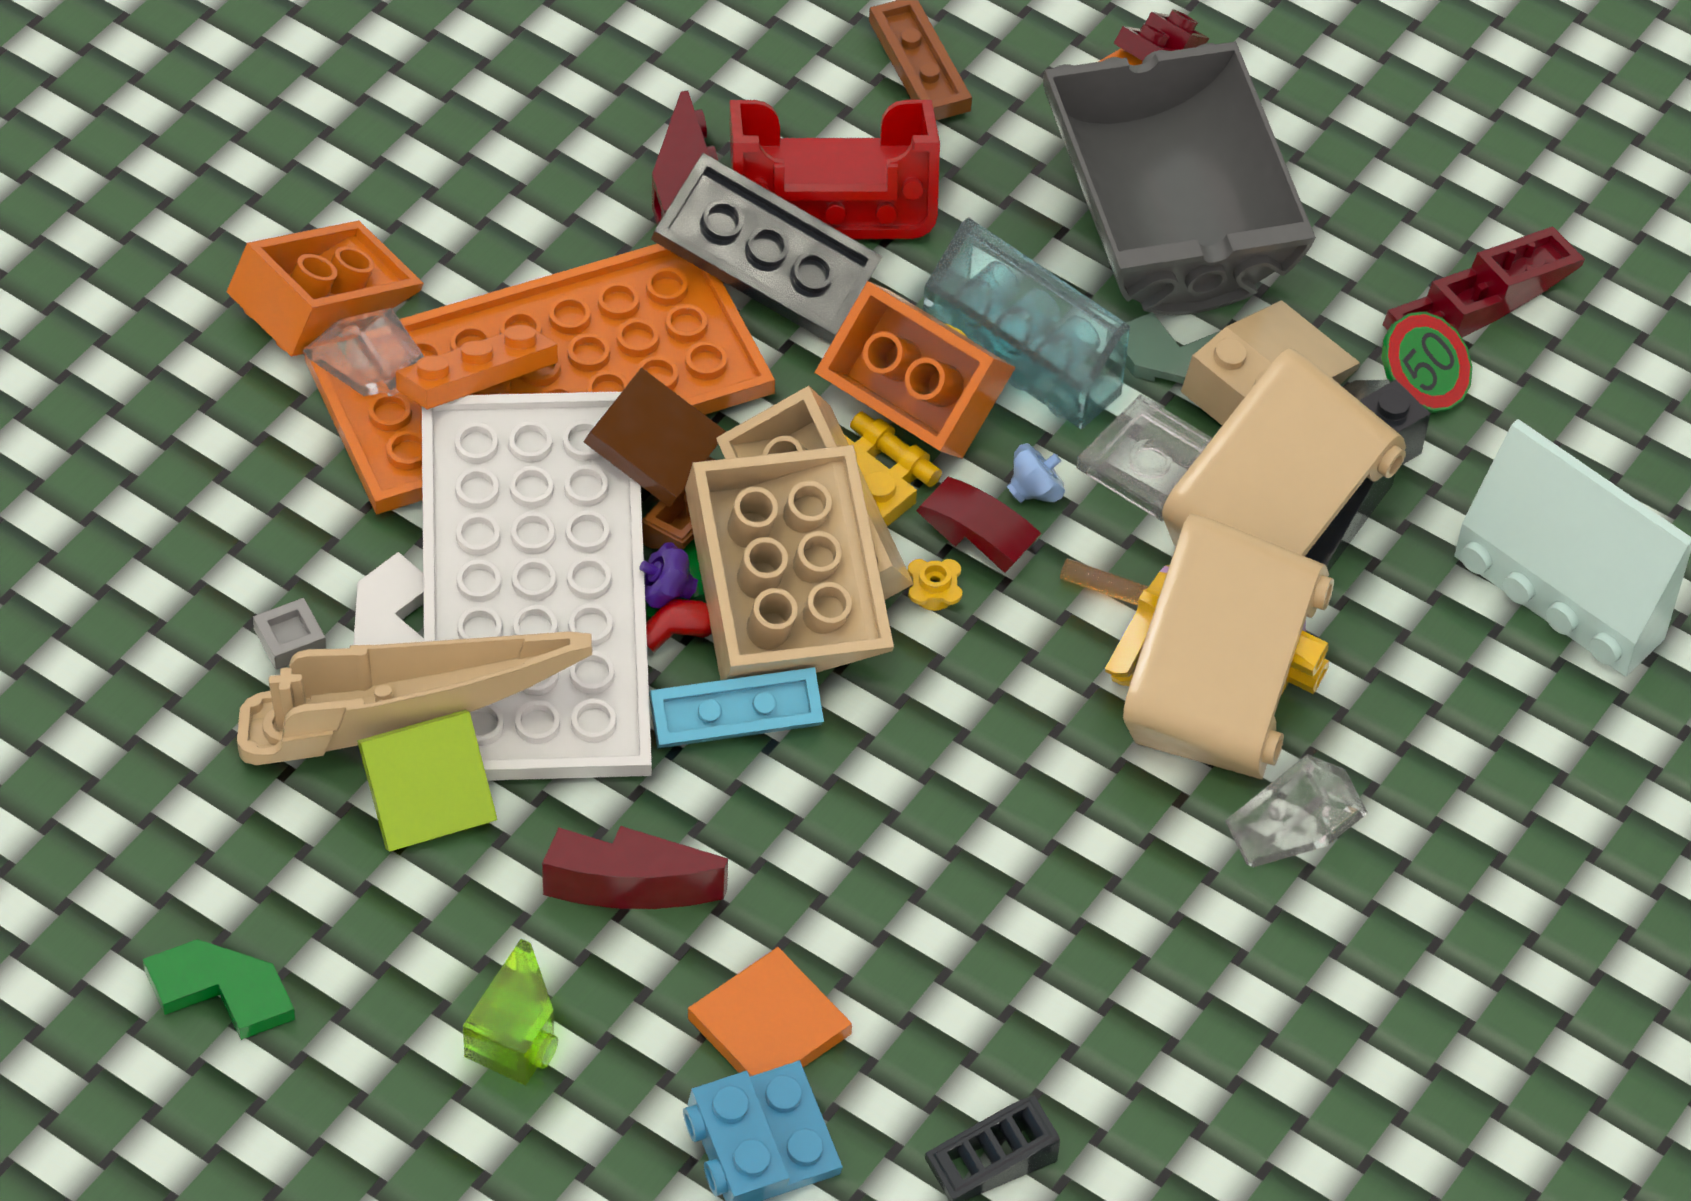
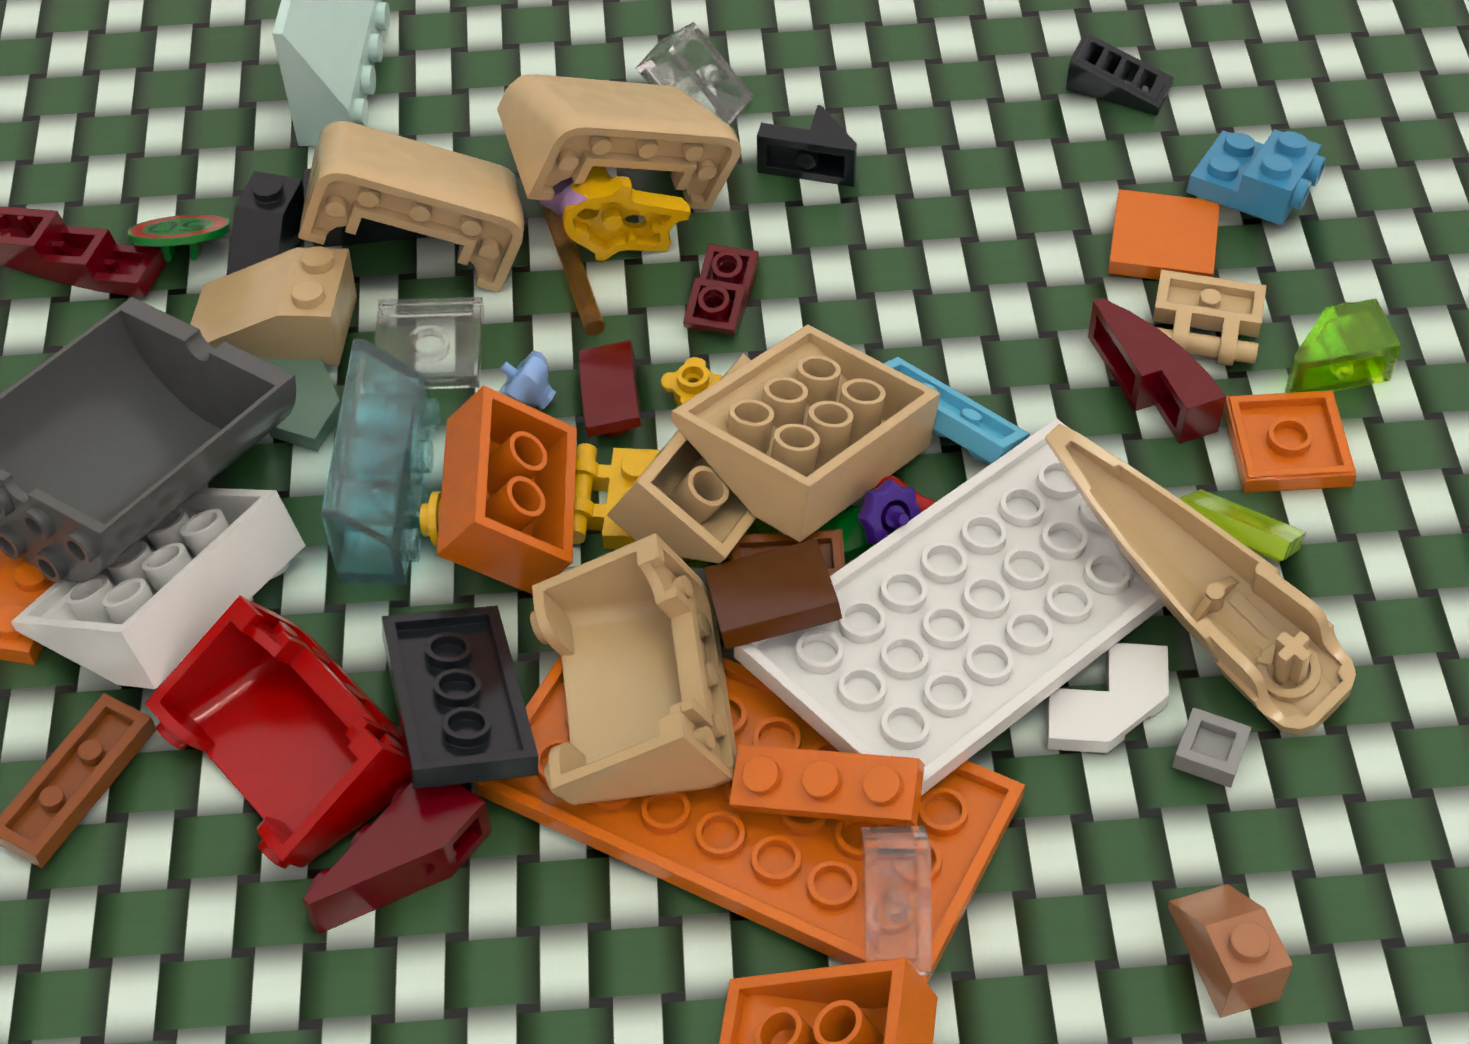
camera: 125 degrees left, 0 degrees up
none -> white slope [11,488,306,689]
none -> tan windscreen [530,533,737,805]
none -> dark red slope [683,243,760,336]
none -> black slope [757,105,857,187]
none -> tan plate [1153,269,1266,366]
none -> nougat slope [1168,884,1293,1018]
none -> orange tile [1223,390,1357,493]

